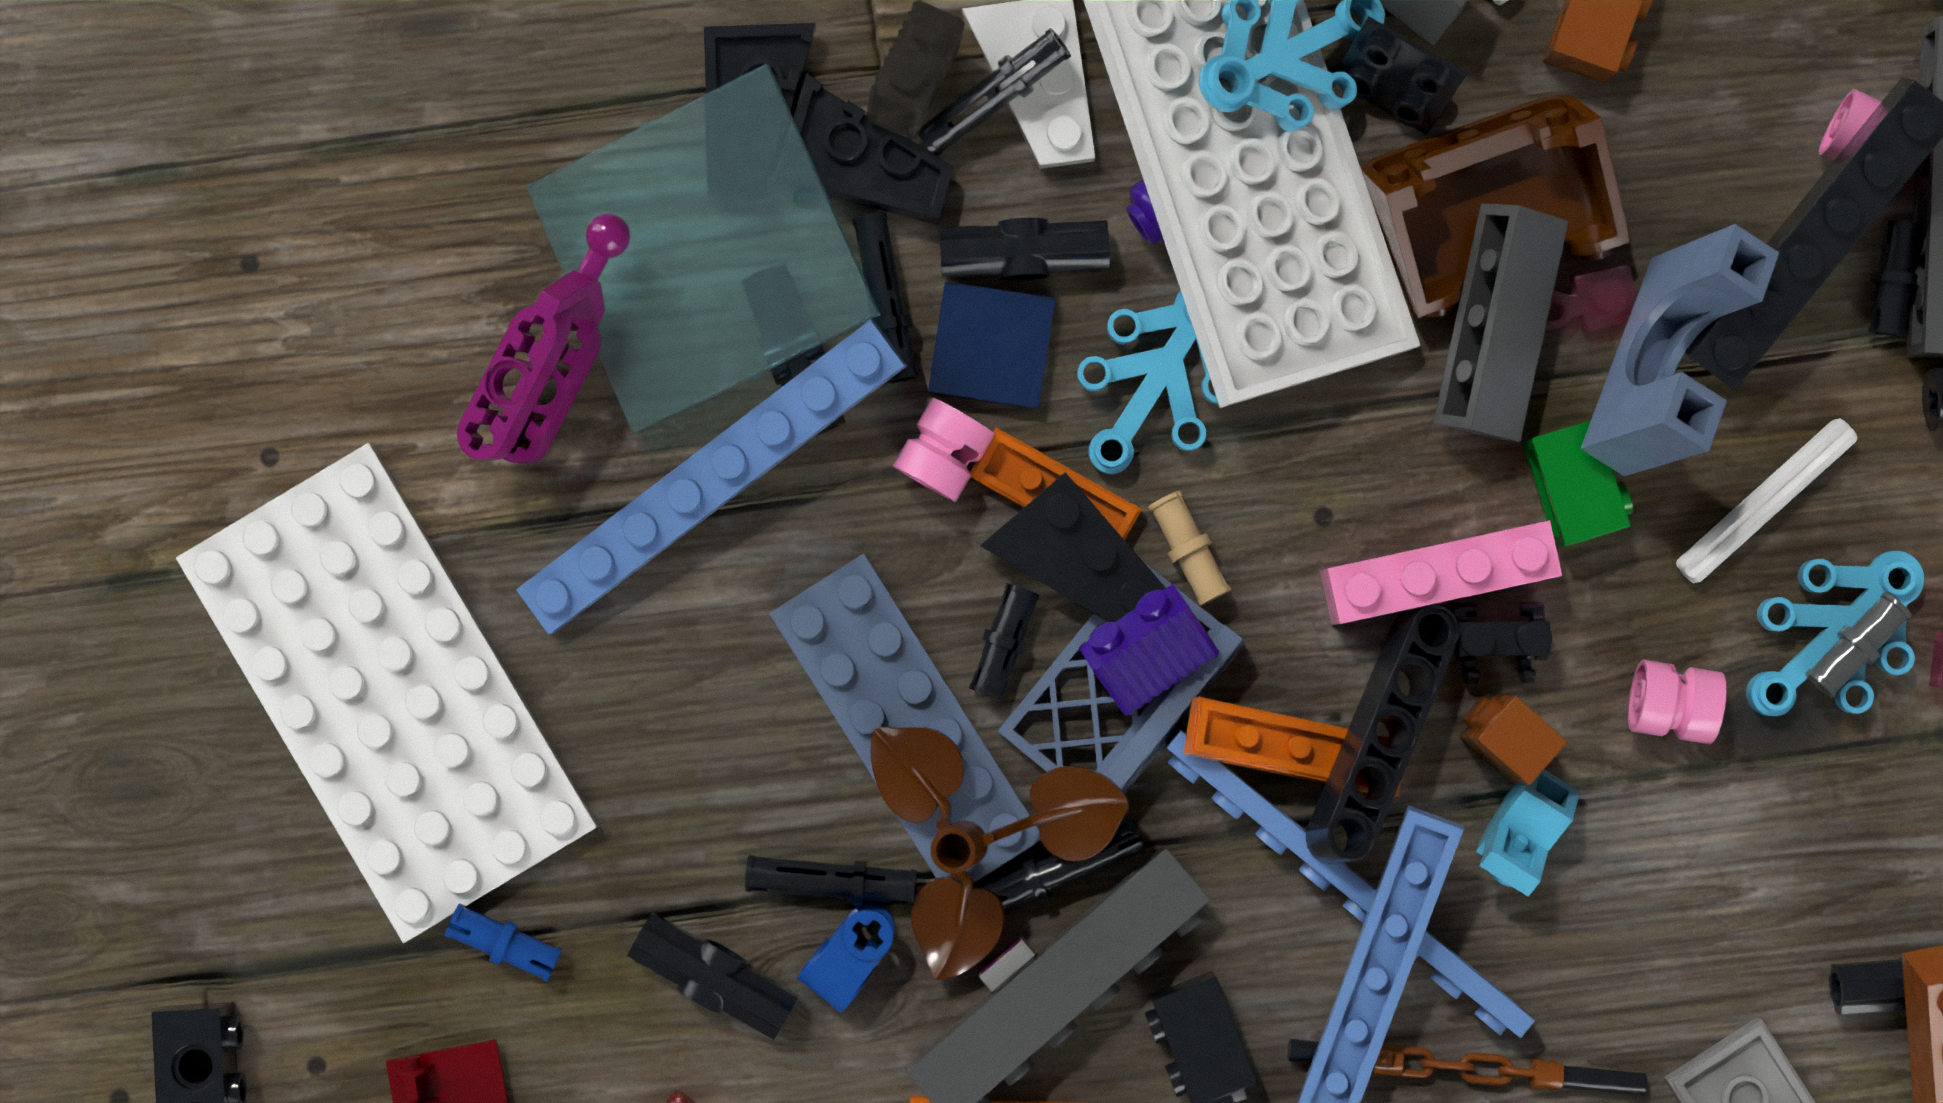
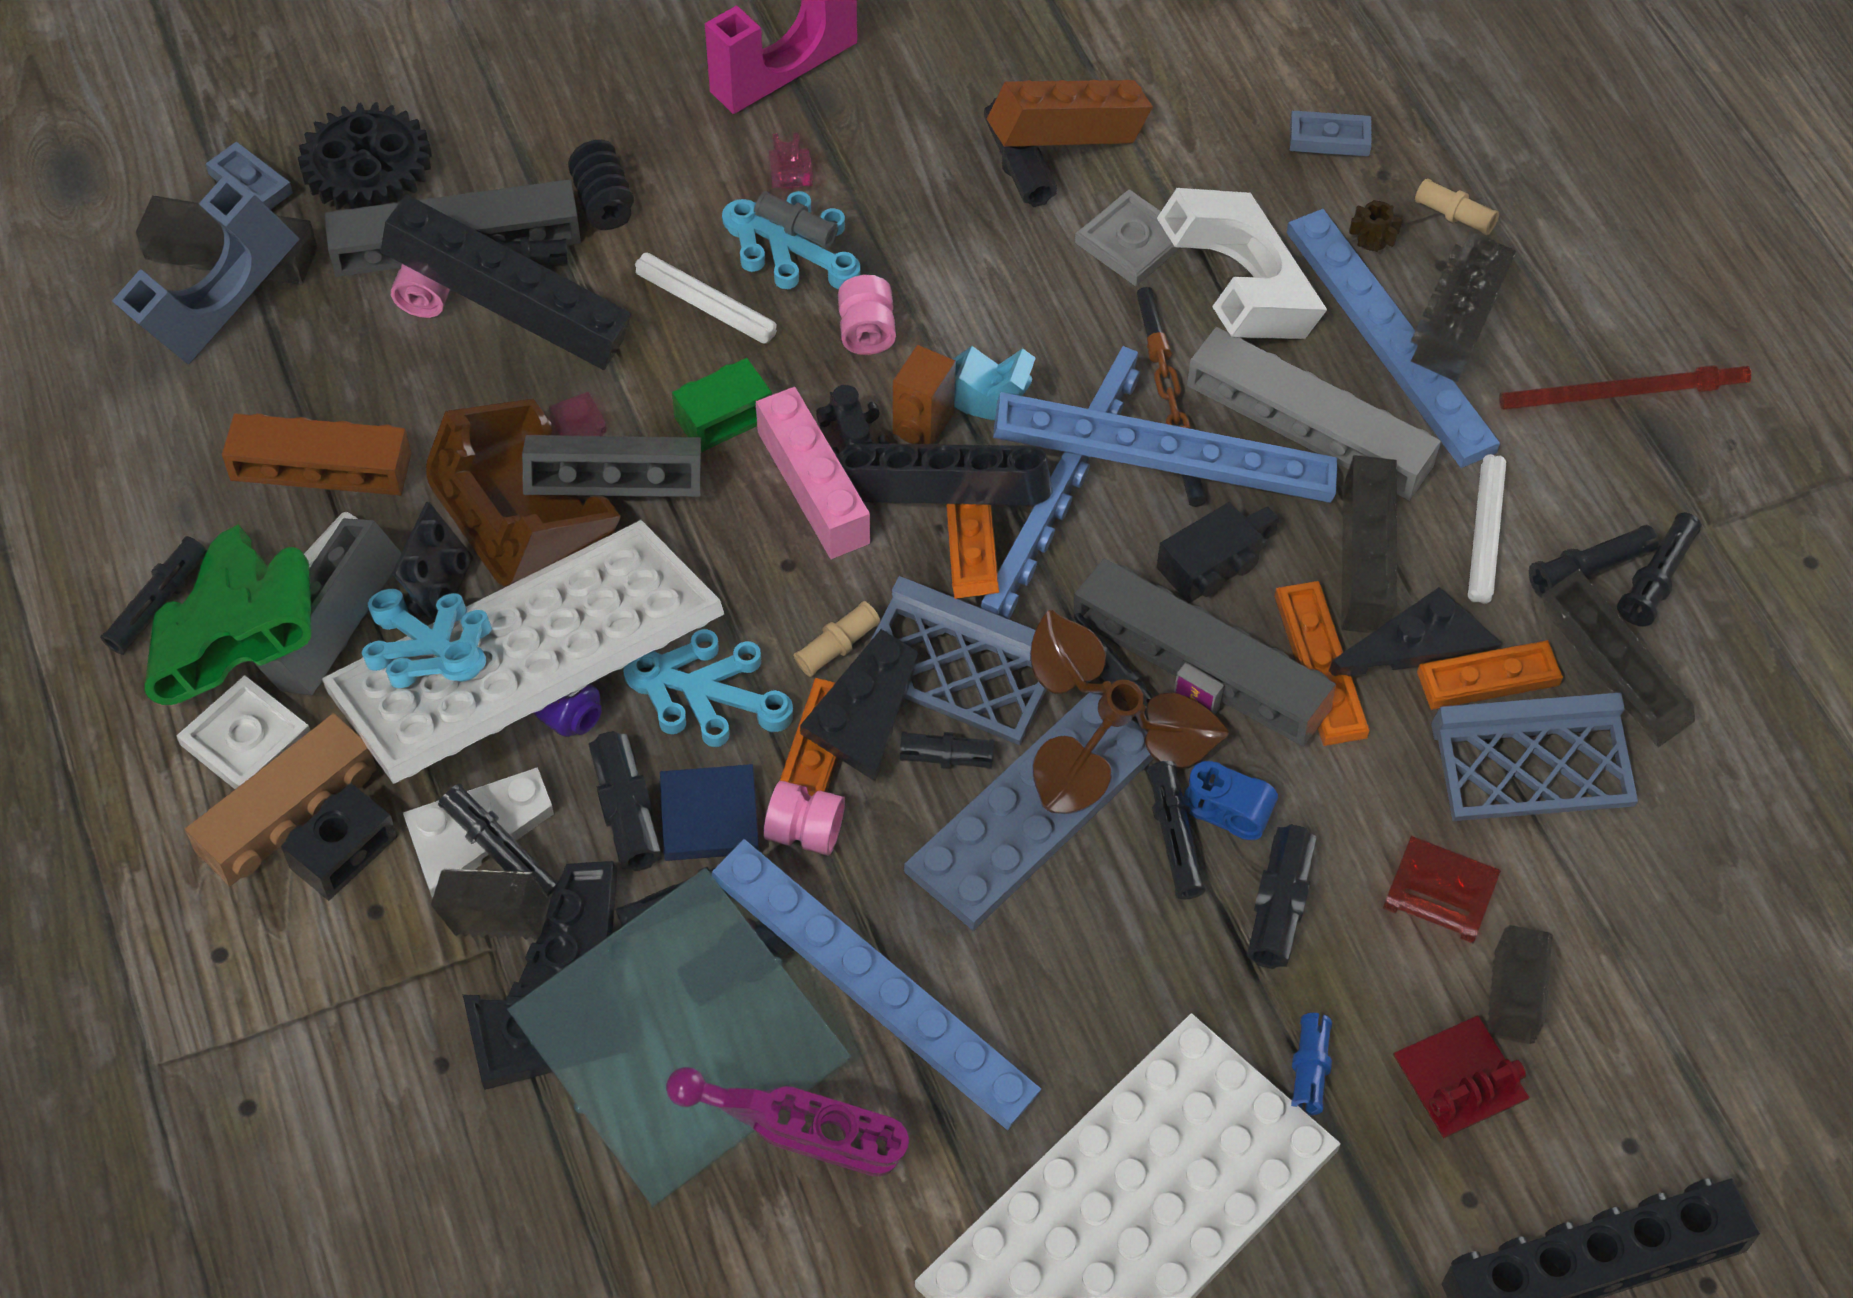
camera: 110 degrees left, 30 degrees down
dark purple brick [1079,584,1219,715] -> none
sand blue arch [1581,224,1779,476] -> none

